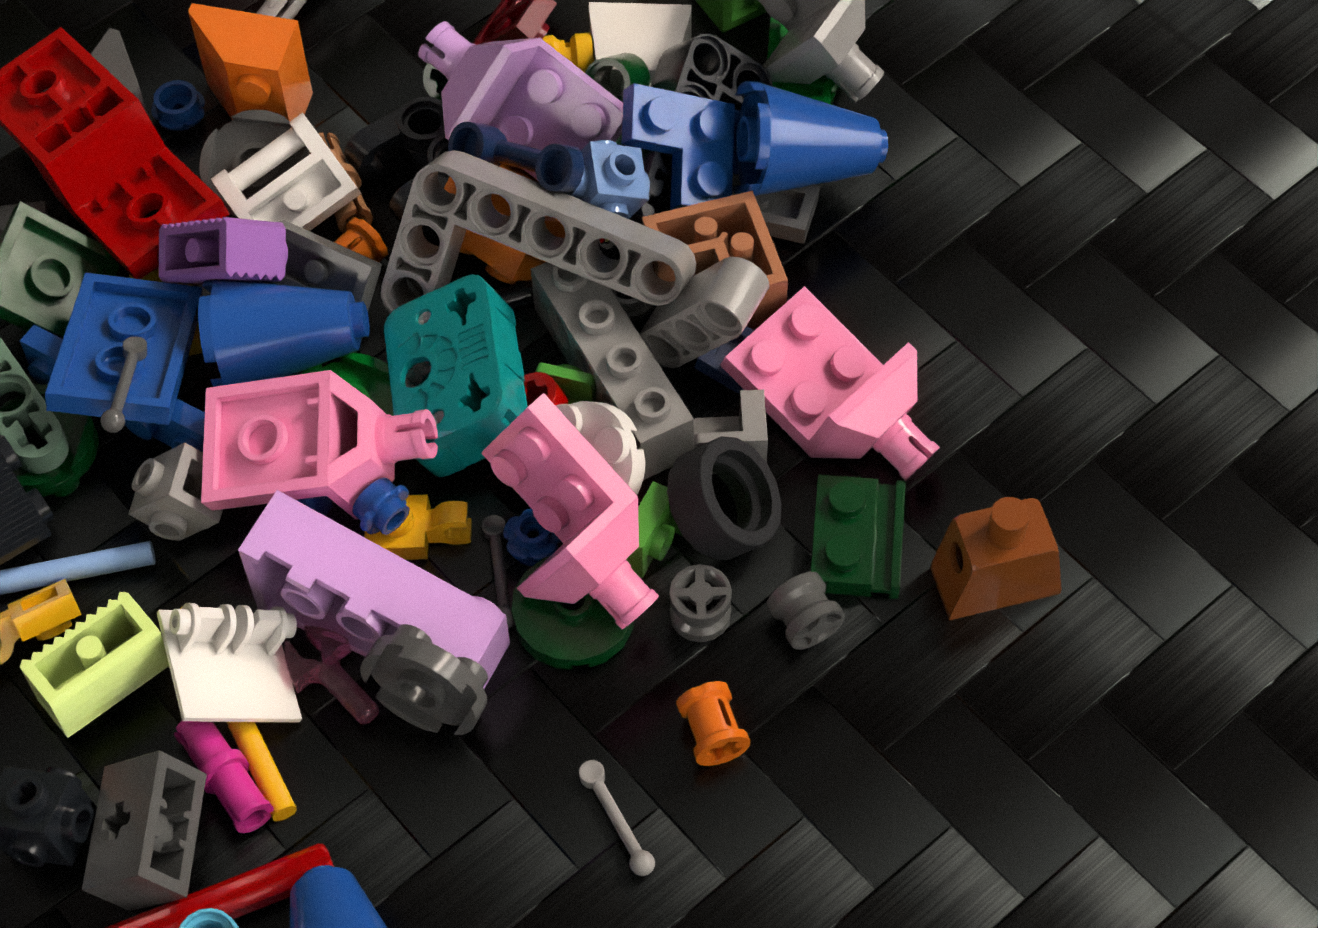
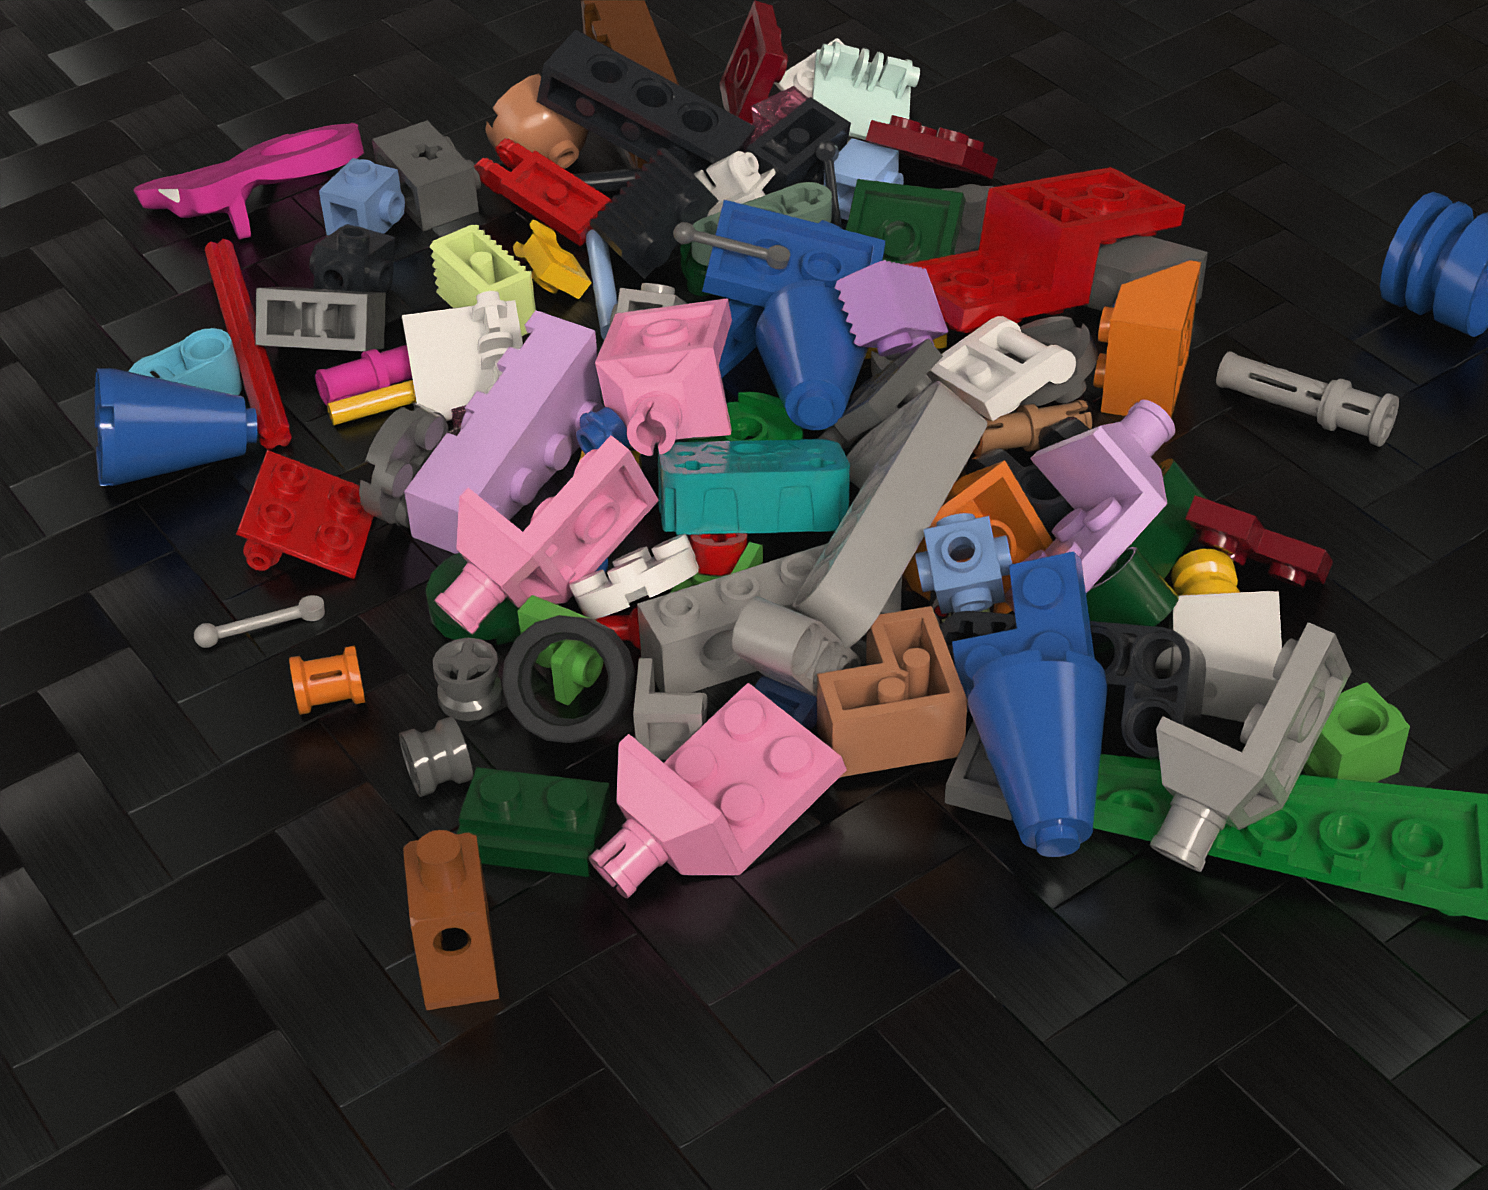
camera: 95 degrees right, 15 degrees down
dark blue bar [448,122,584,193] -> none
none -> red hinge [236,450,374,579]

